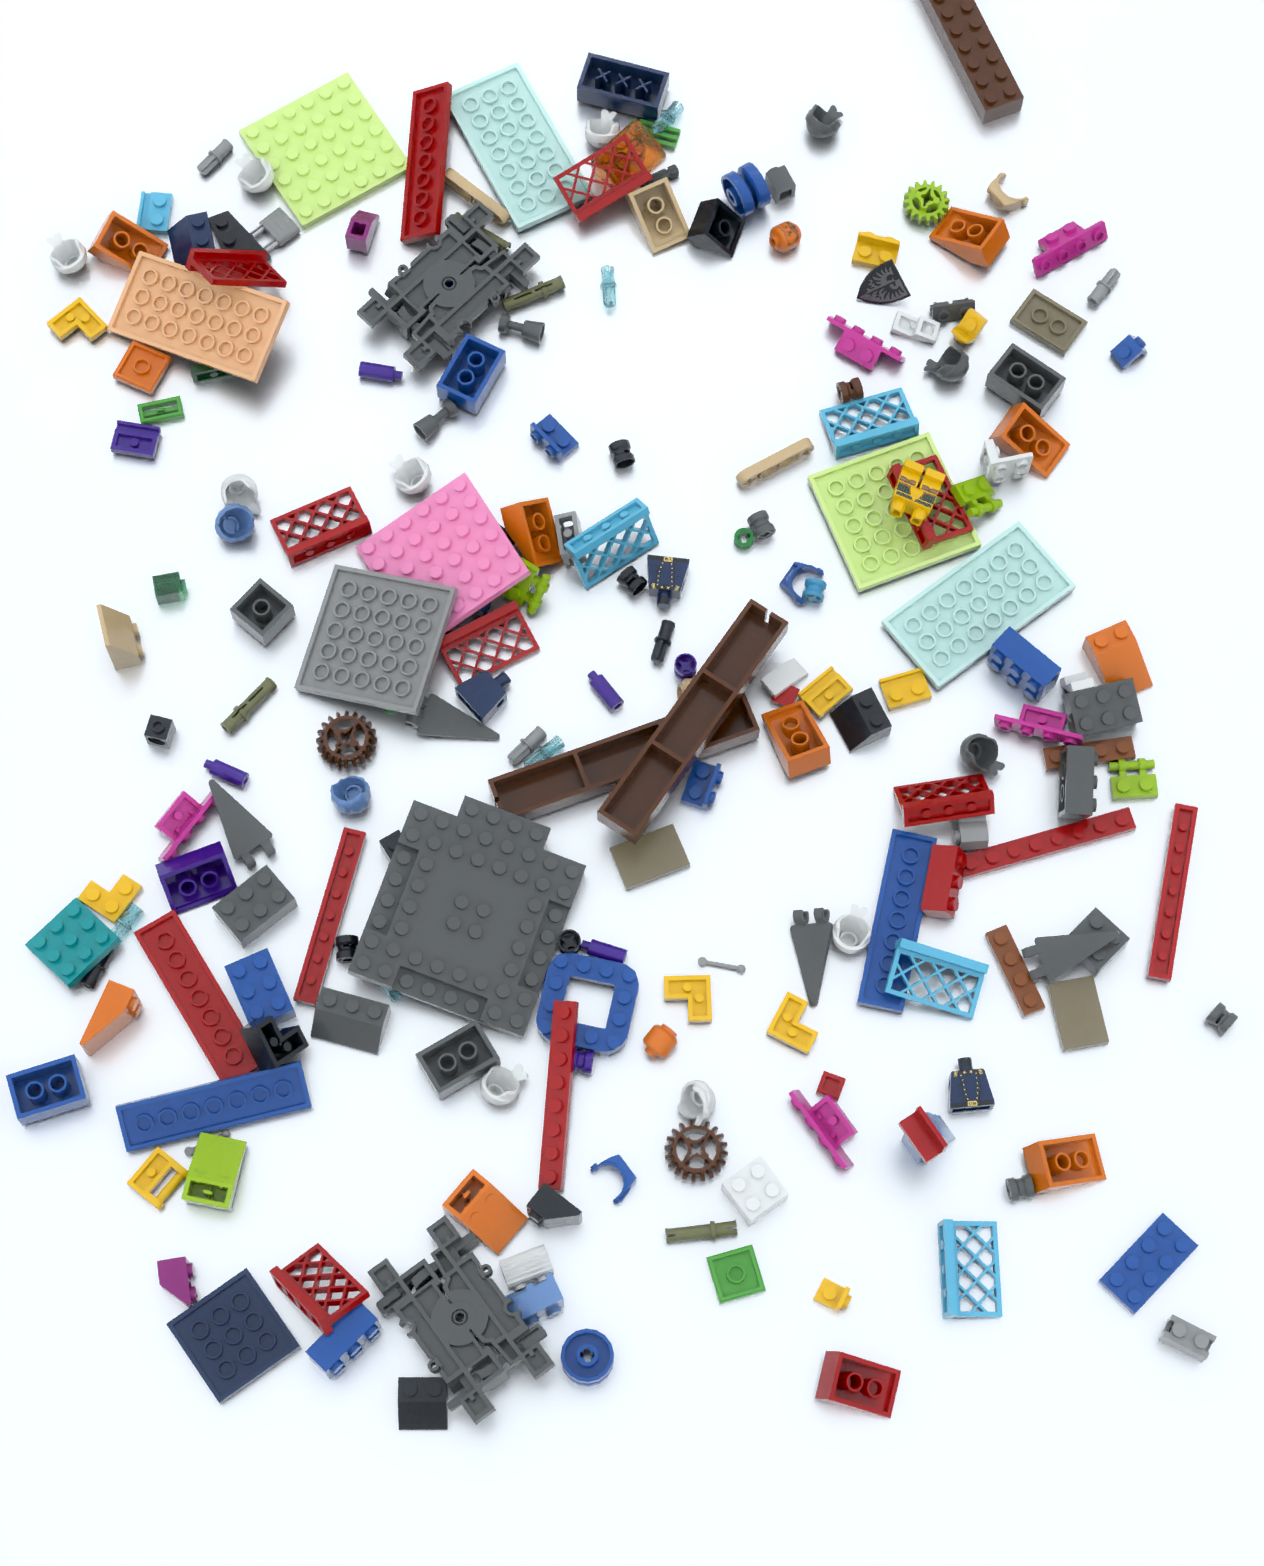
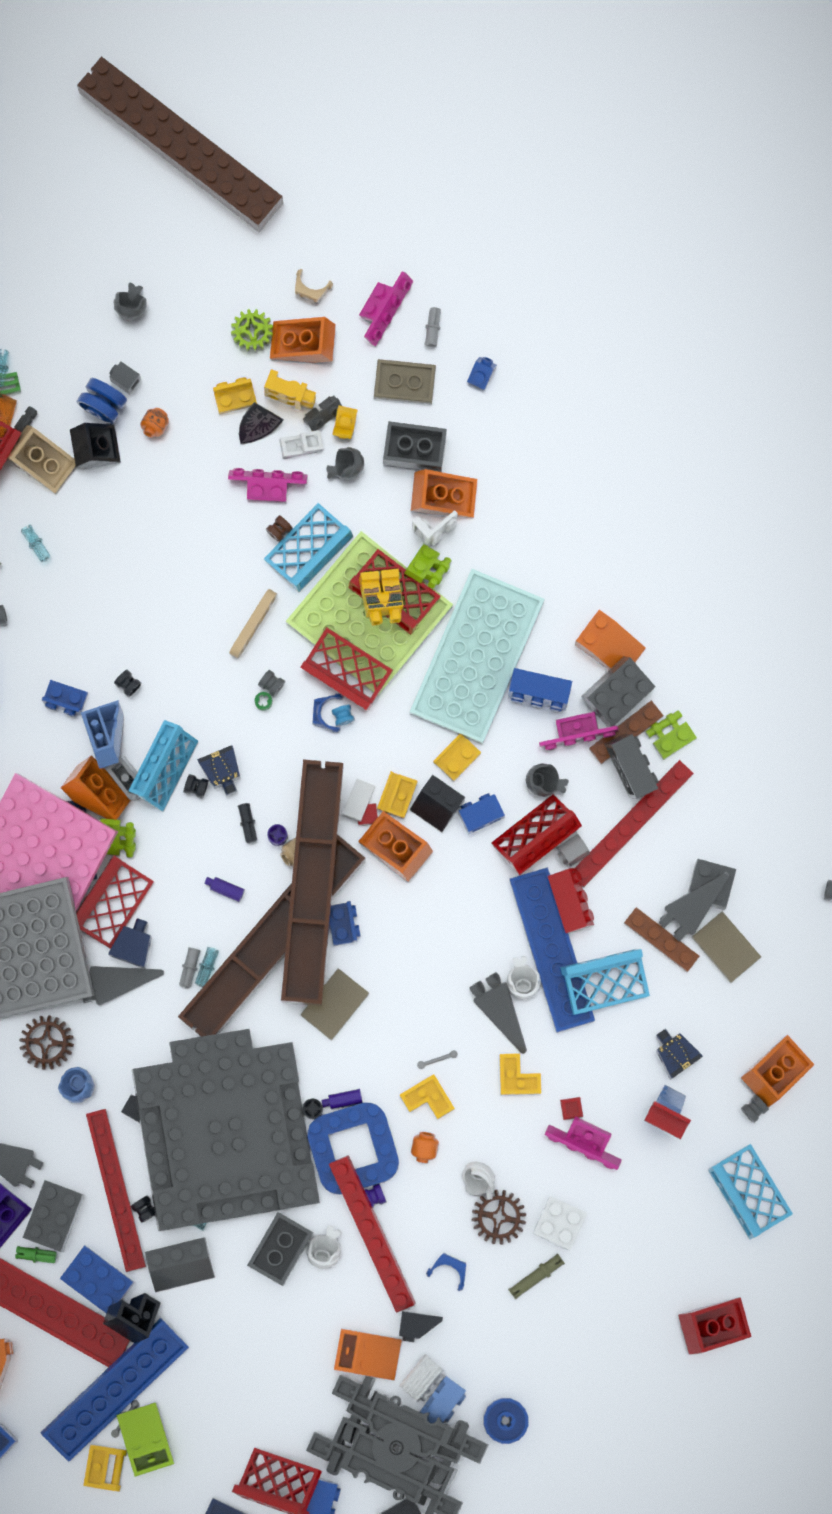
camera: 30 degrees left, 10 degrees up
bright green tile [706,1244,766,1304] -> none
yellow bracket [813,1277,852,1313] -> none
white slope [1060,672,1095,692] -> none
red plate [1147,803,1198,982] -> none
none -> bright green axle [15,1246,57,1263]
none -> medium blue wedge [81,700,124,769]
none -> yellow hips [264,369,316,411]
none -> red fence [300,627,393,710]
none -> blue brick [458,793,505,835]

